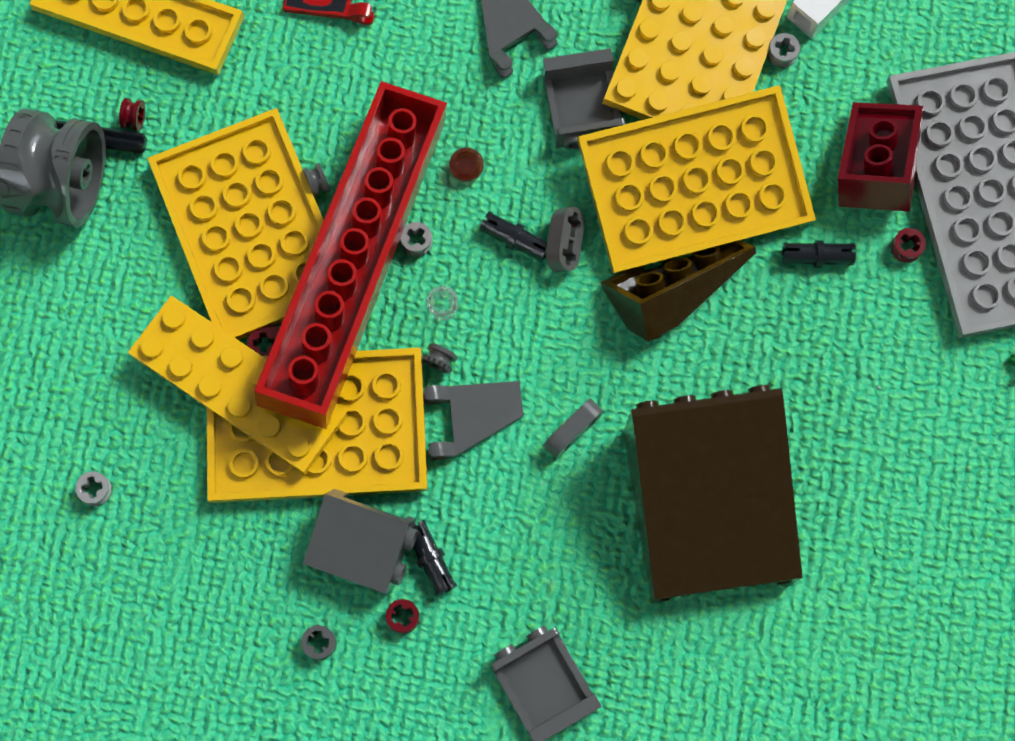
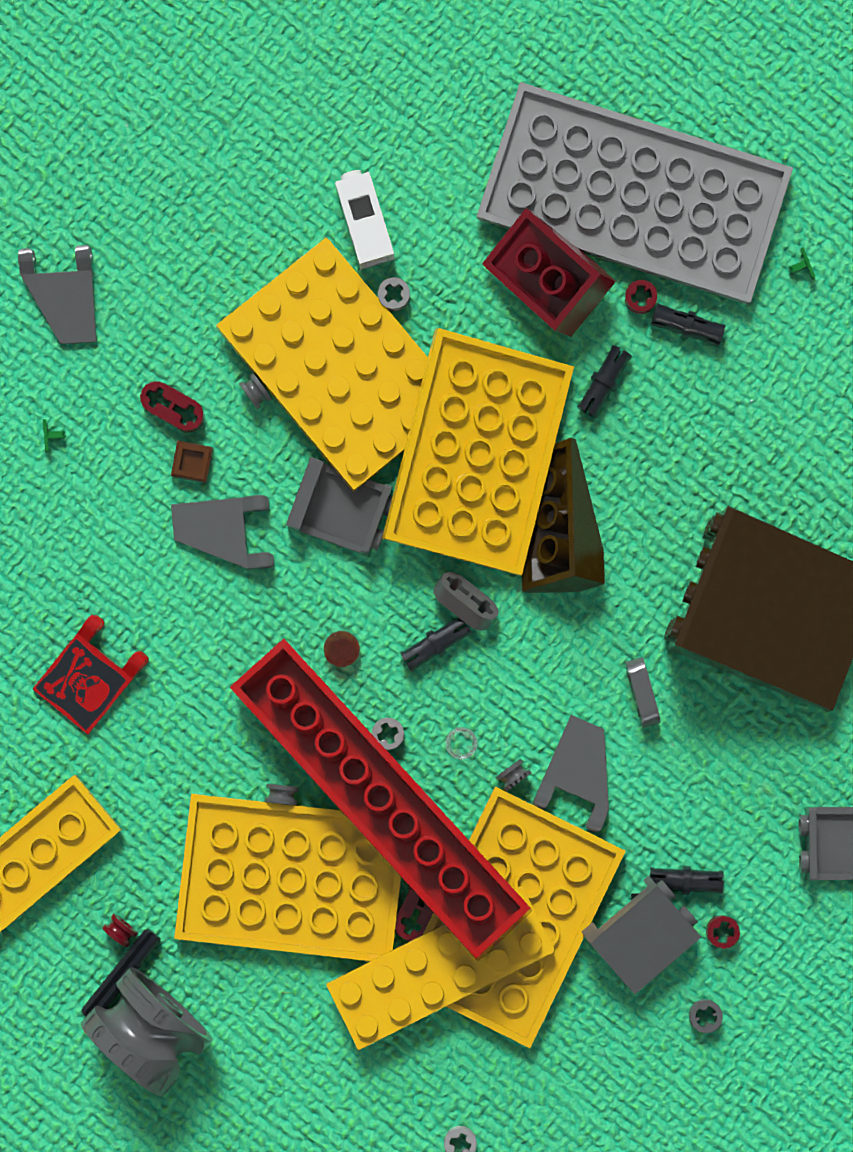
camera: 55 degrees left, 10 degrees up
none -> black pin [650,303,726,347]

